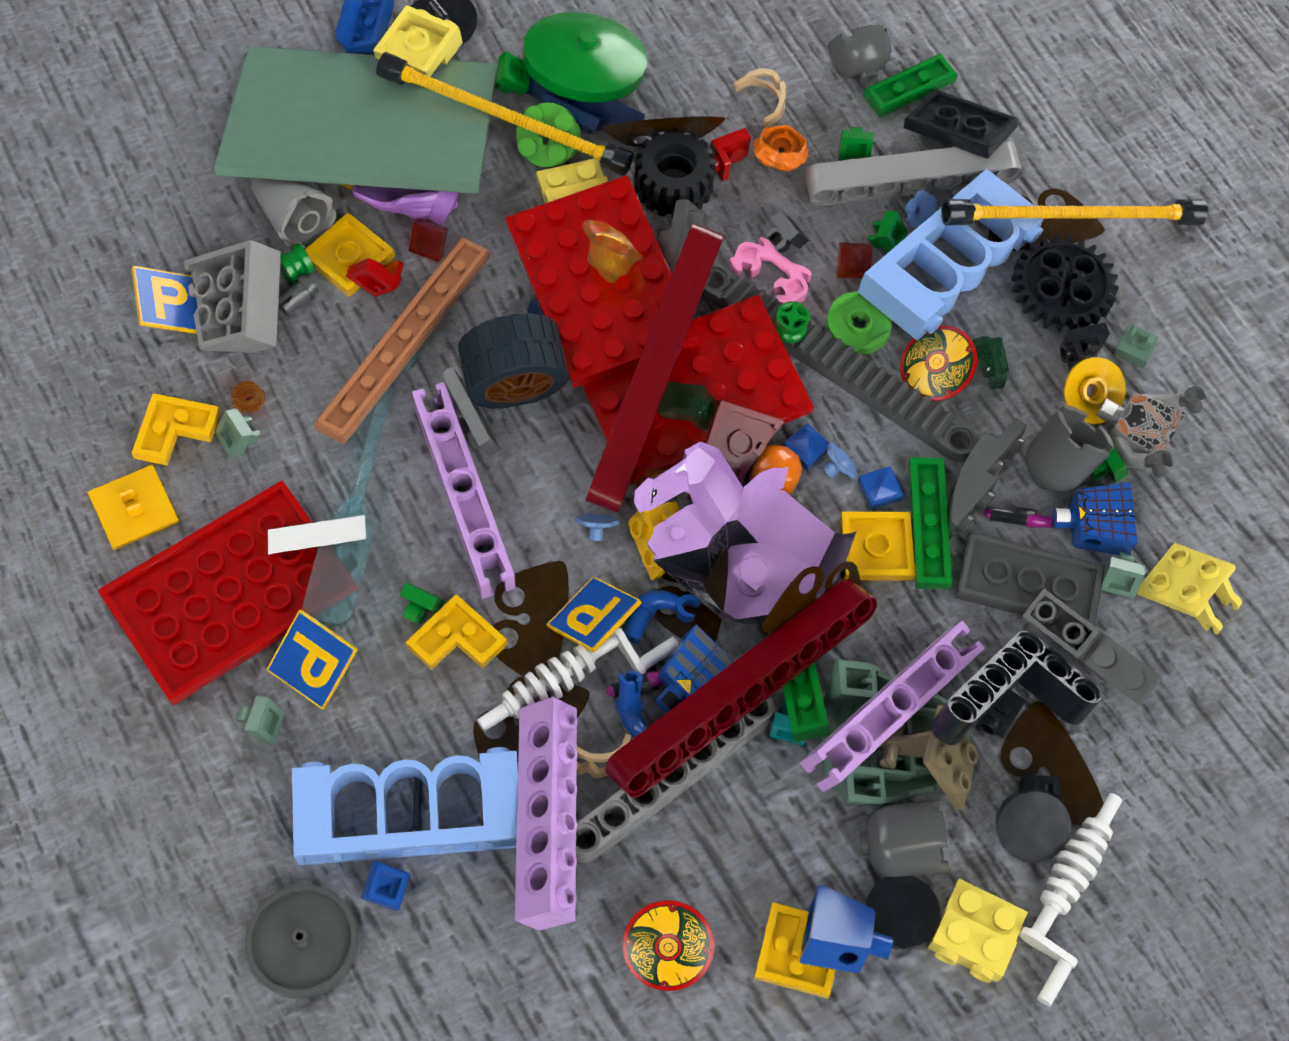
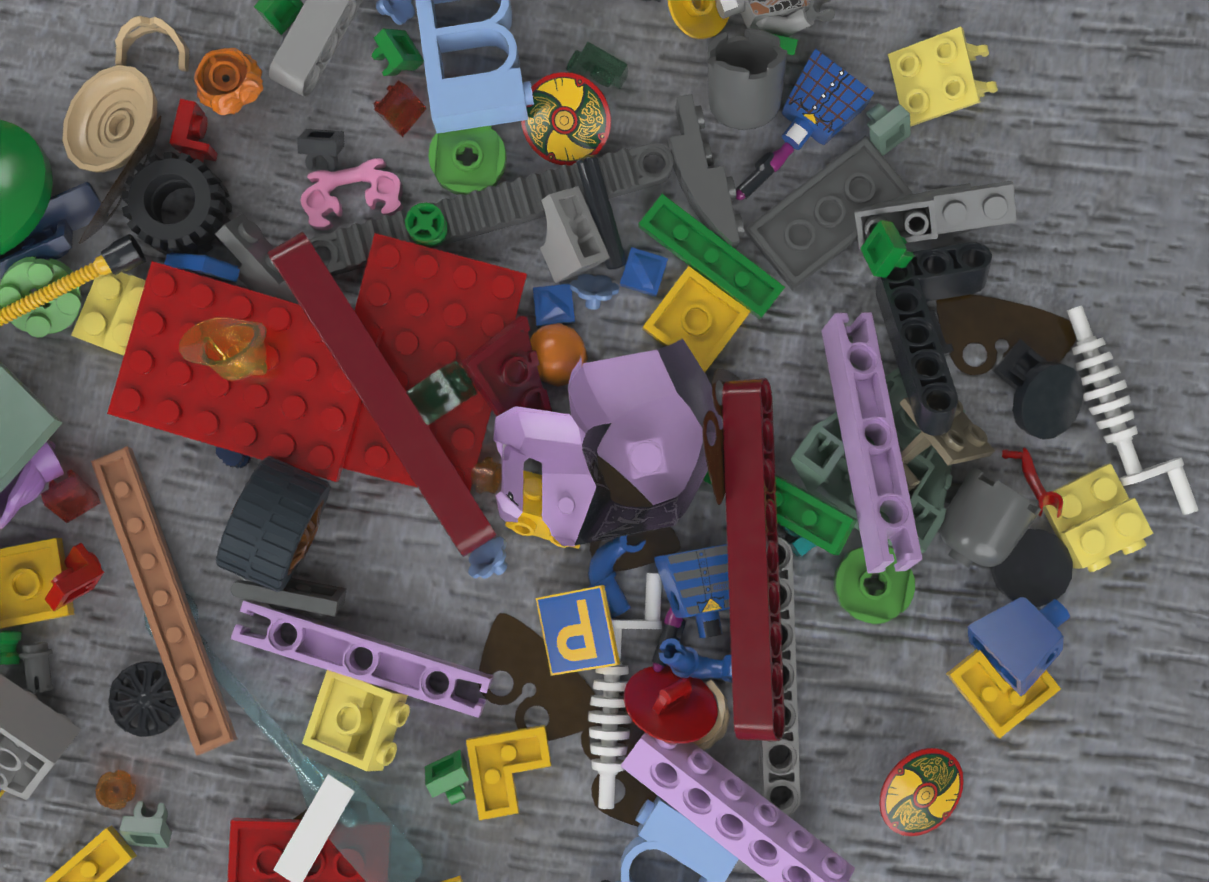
camera: 45 degrees left, 20 degrees up
none -> tan hat [62,65,157,173]
none -> black wheel [108,661,181,737]
none -> blue tile [164,253,240,283]
none -> light yellow plate [302,670,410,771]
none -> light grey arch [540,186,610,283]
none -> black axle [576,155,627,270]
none -> red shield [624,666,718,743]
none -> bright green plate [834,546,915,624]
none -> green tile [860,220,914,278]
none -> red piece [1002,447,1063,518]

